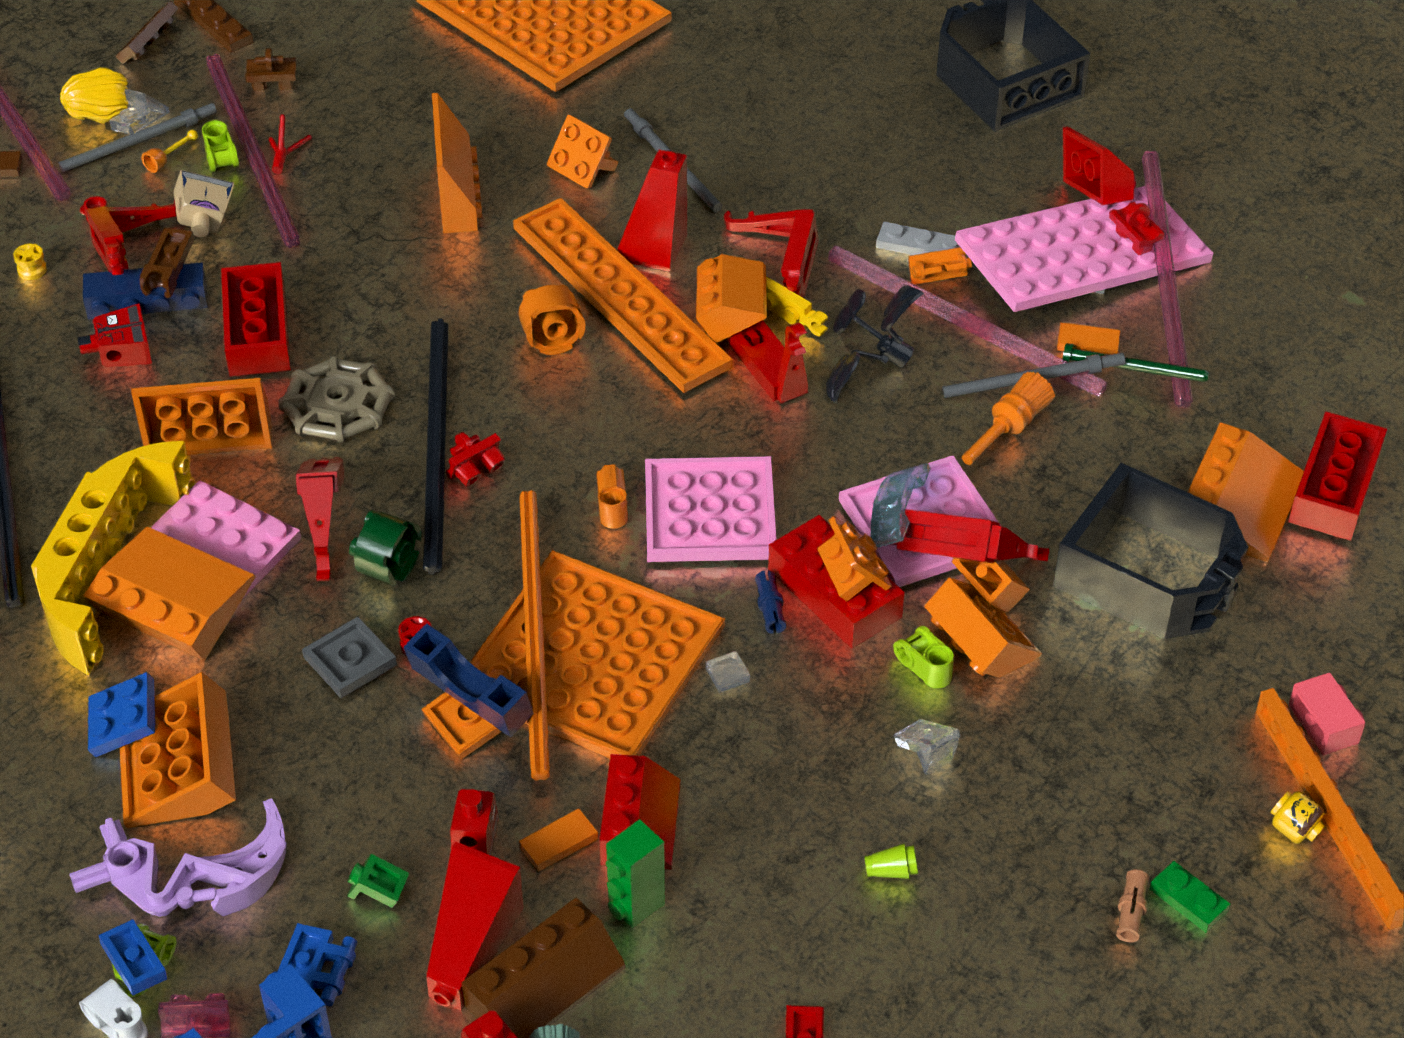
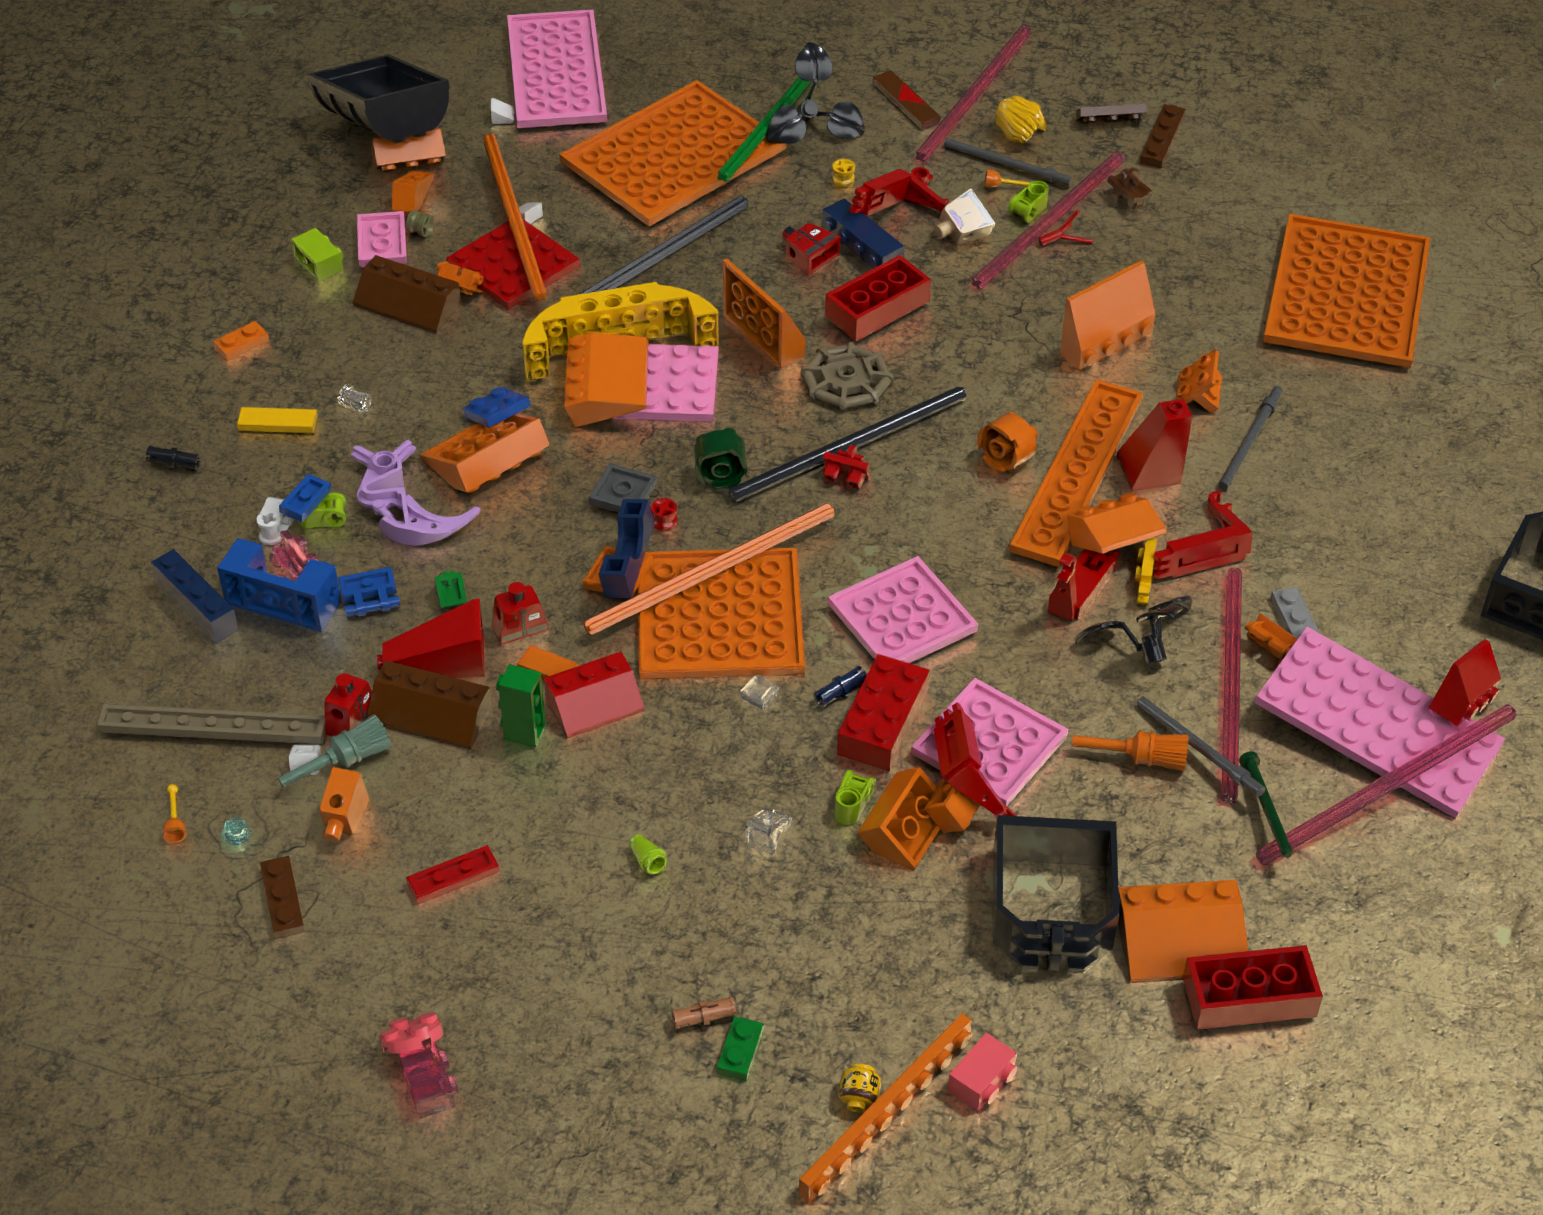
camera: 60 degrees right, 0 degrees up
clear slope [109,89,170,135] -> none
reddish brown plate [139,228,194,298] -> none
red hinge [296,457,345,582] -> none
orange piece [596,464,628,529] -> none
orange bracket [817,516,892,601] -> none
clear light blue slope [870,463,931,548] -> none
orange tile [1057,322,1120,355] -> none
red hips [1109,202,1164,255] -> none

